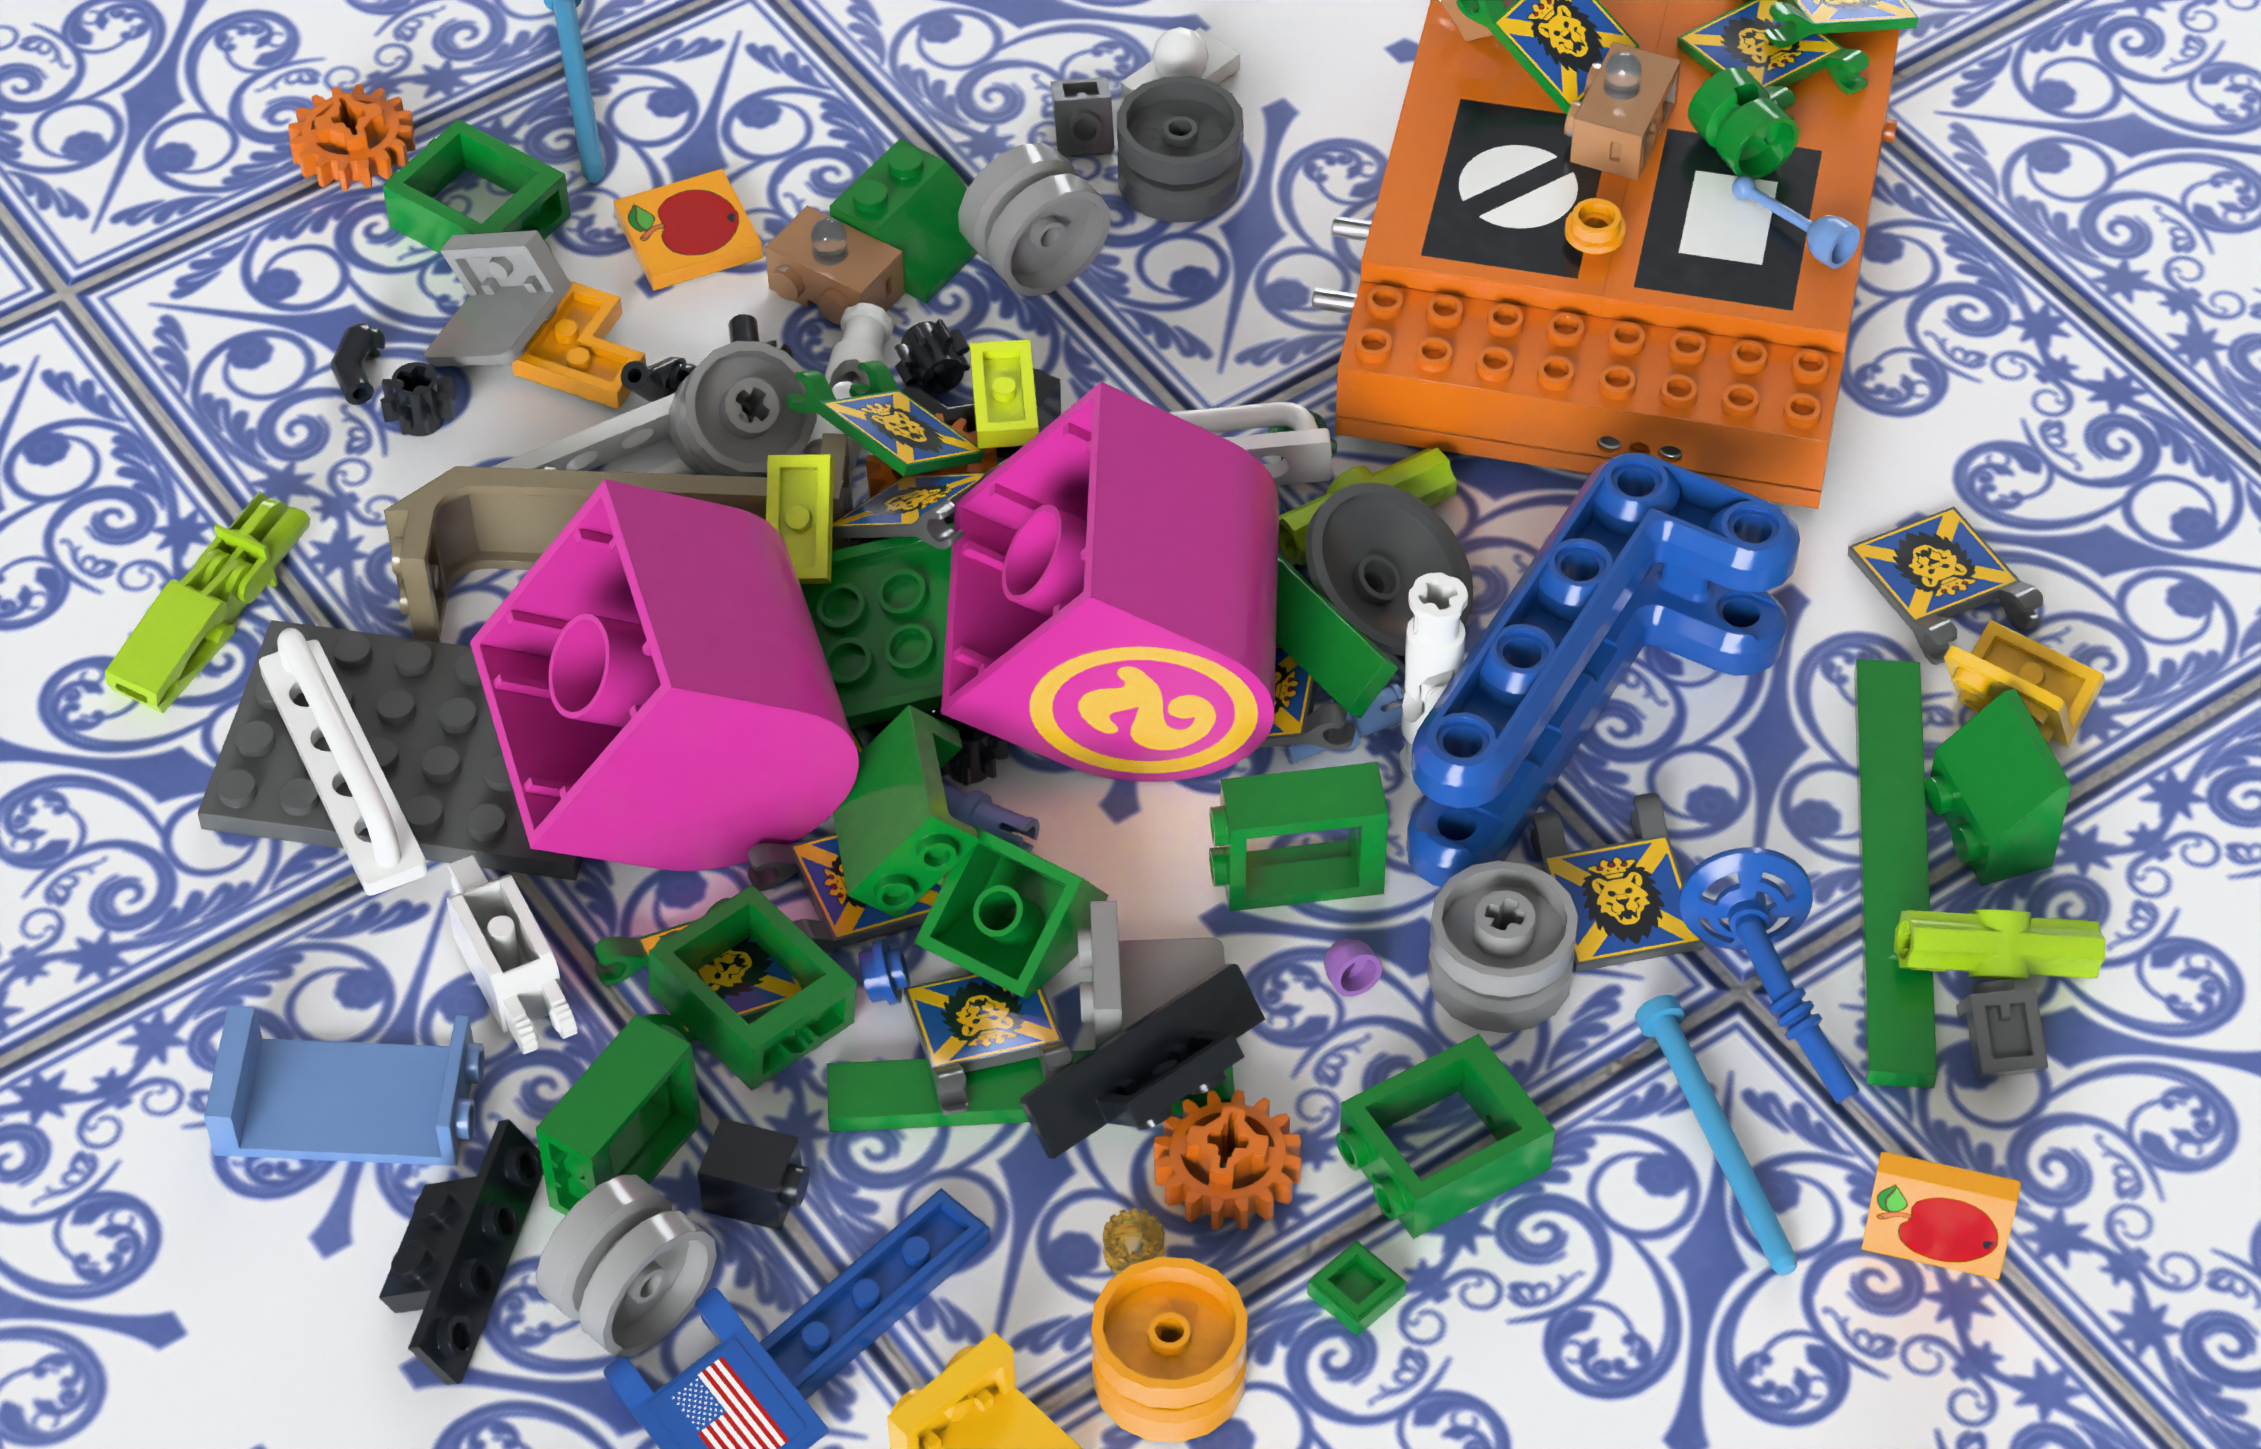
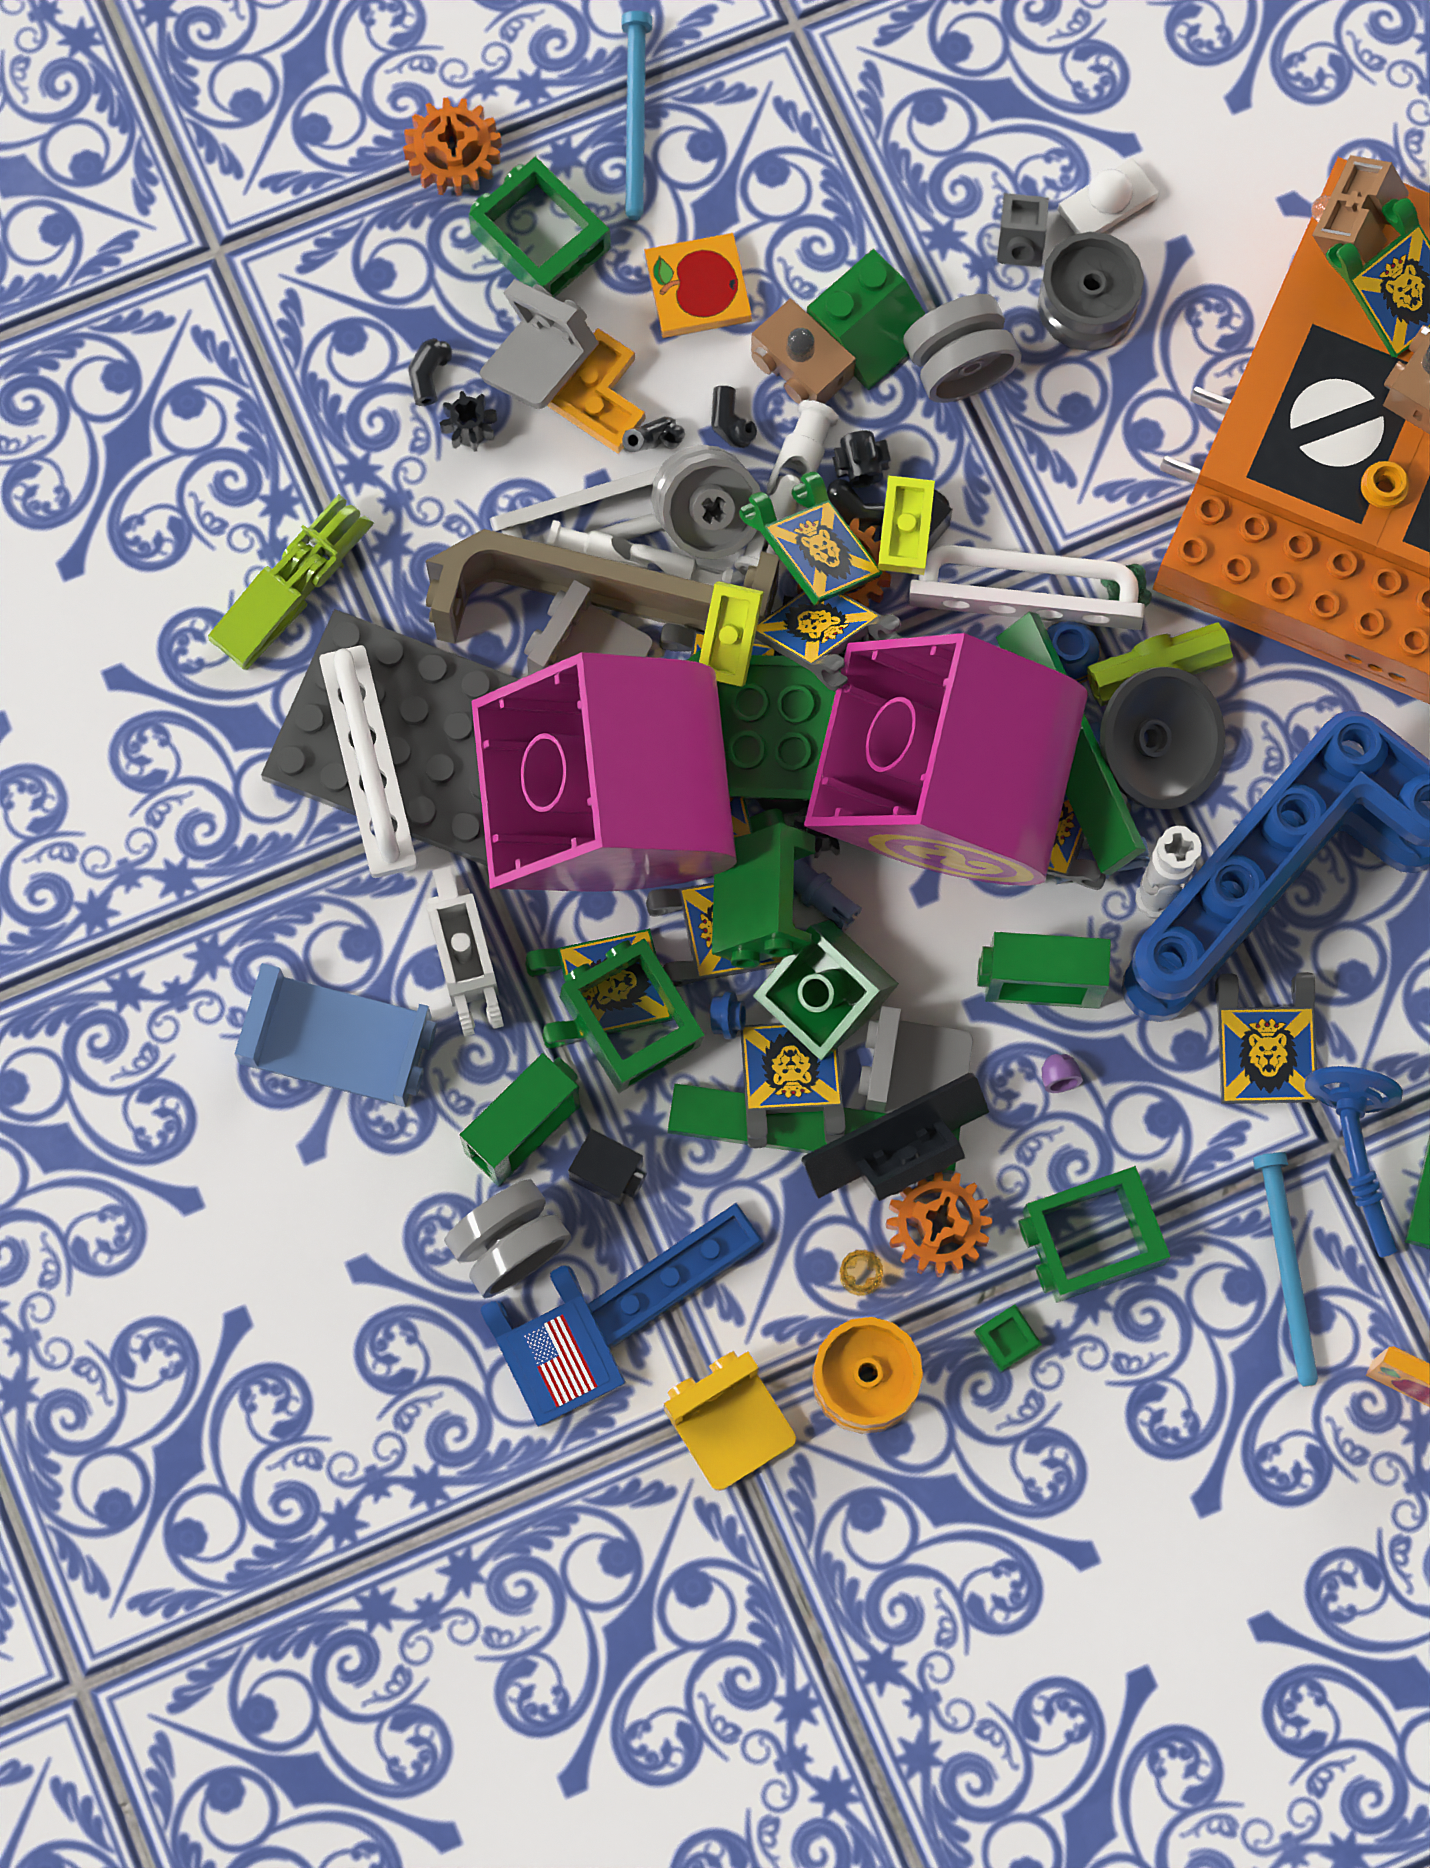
camera: 10 degrees right, 25 degrees up
black bracket [379,1119,543,1385] -> none
light grey wheel [1427,860,1578,1033] -> none

